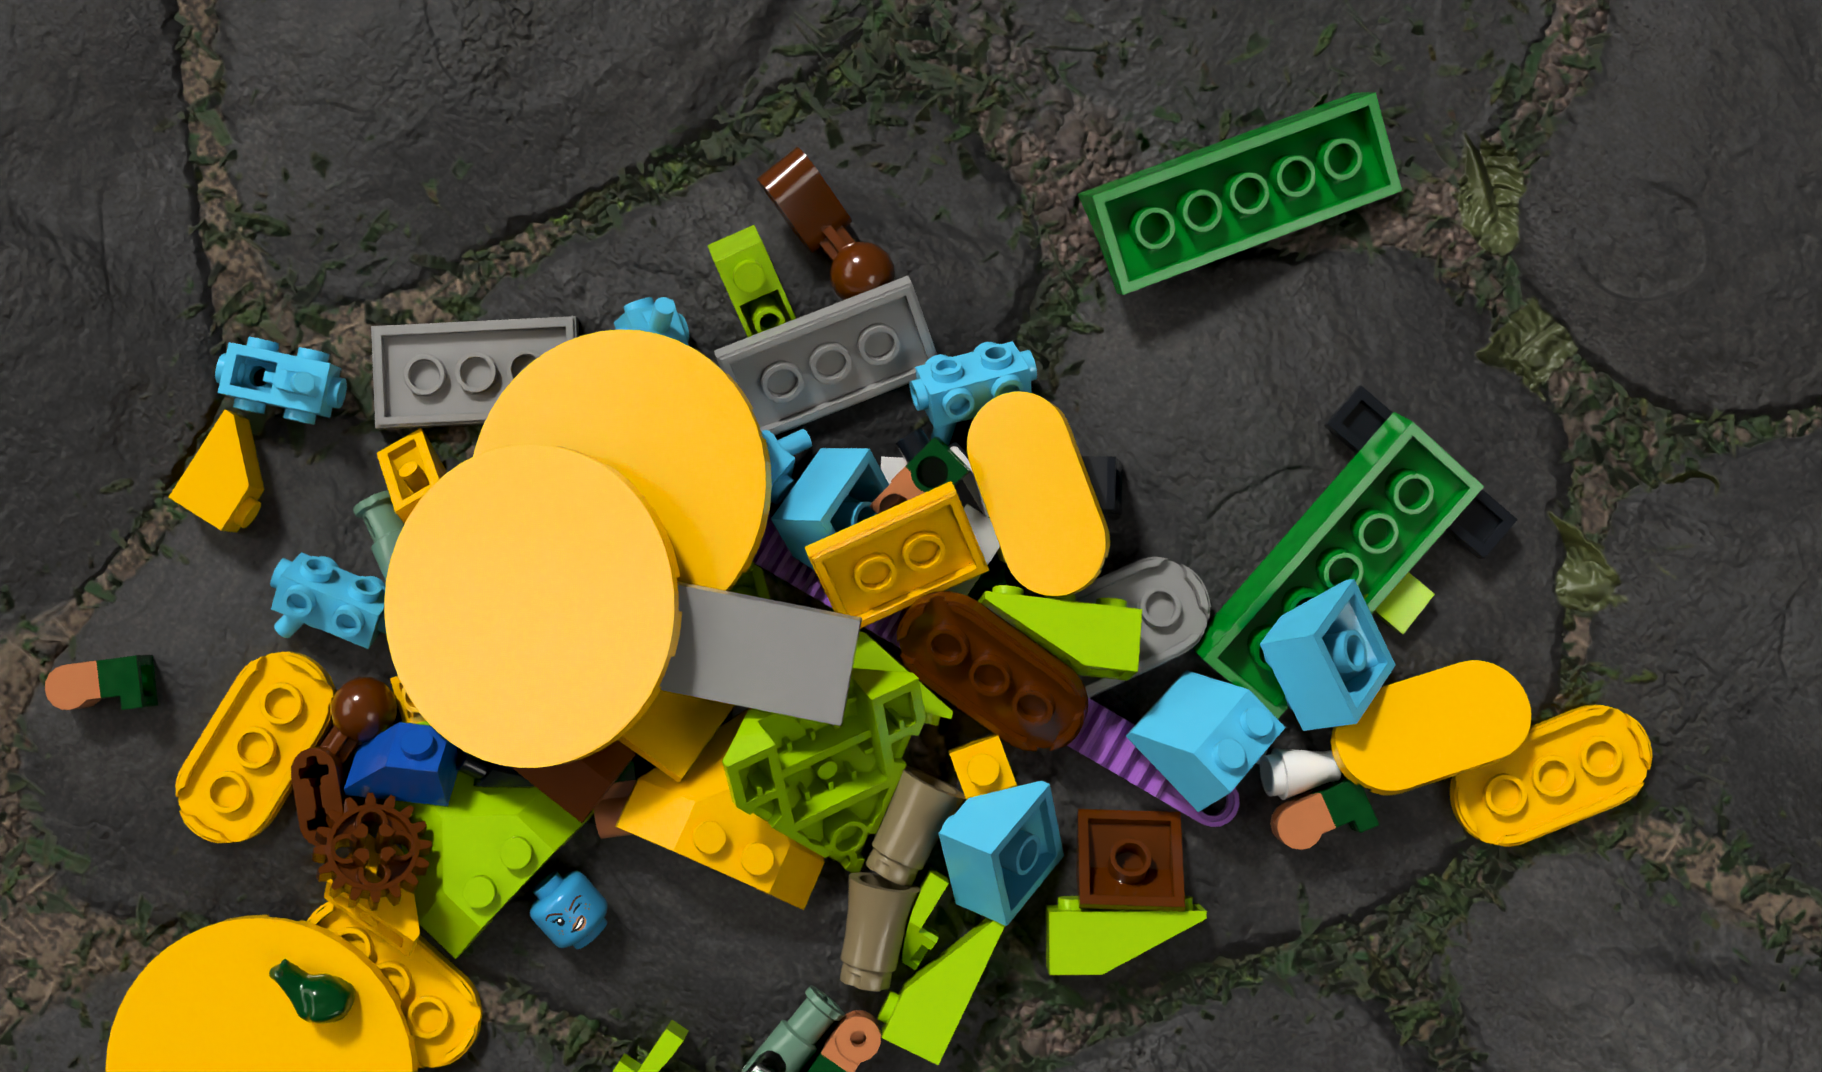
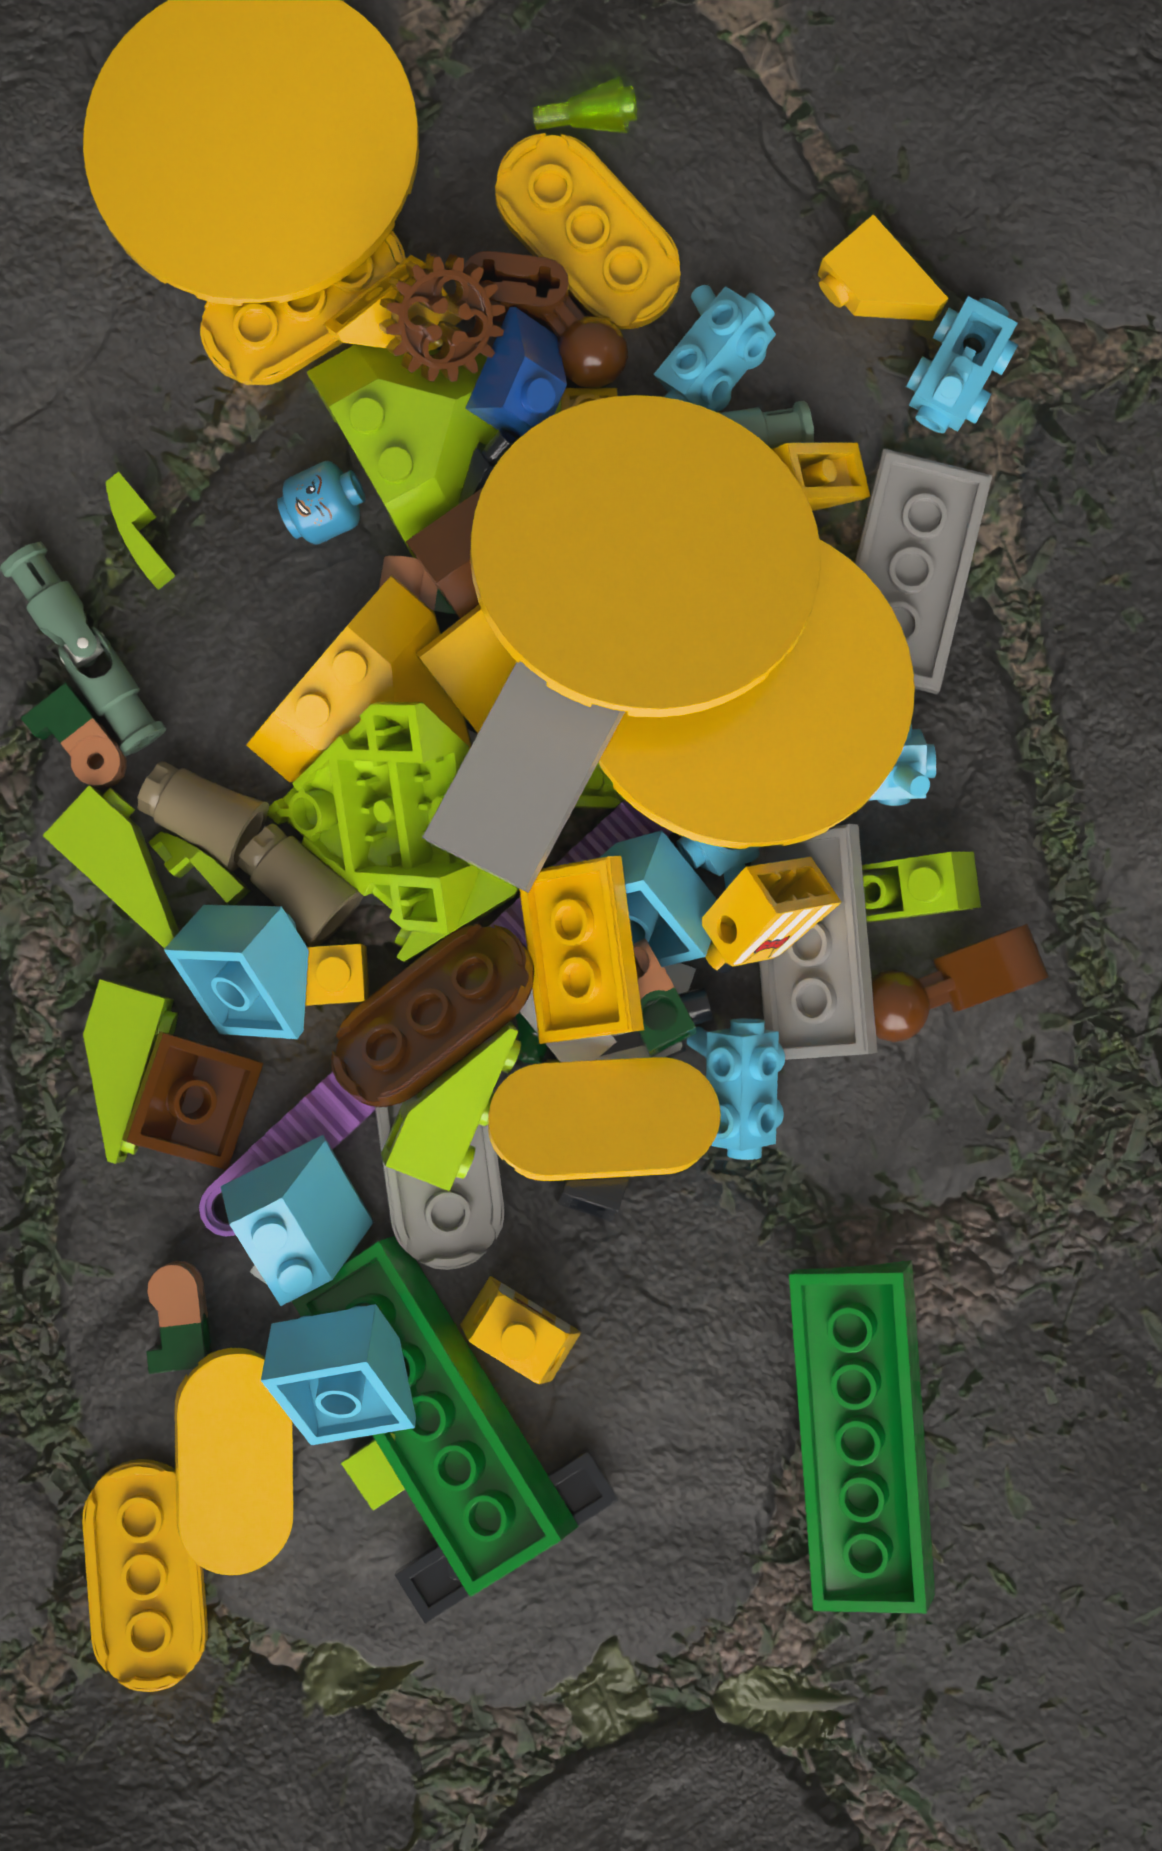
camera: 110 degrees right, 0 degrees up
leg [45,655,158,710] -> none
dark green animal [269,959,355,1024] -> none
white cone [1260,748,1341,800] -> none
none -> yellow torso [460,1276,581,1384]
none -> clear neon green cone [533,76,638,134]
none -> yellow torso [702,857,842,973]

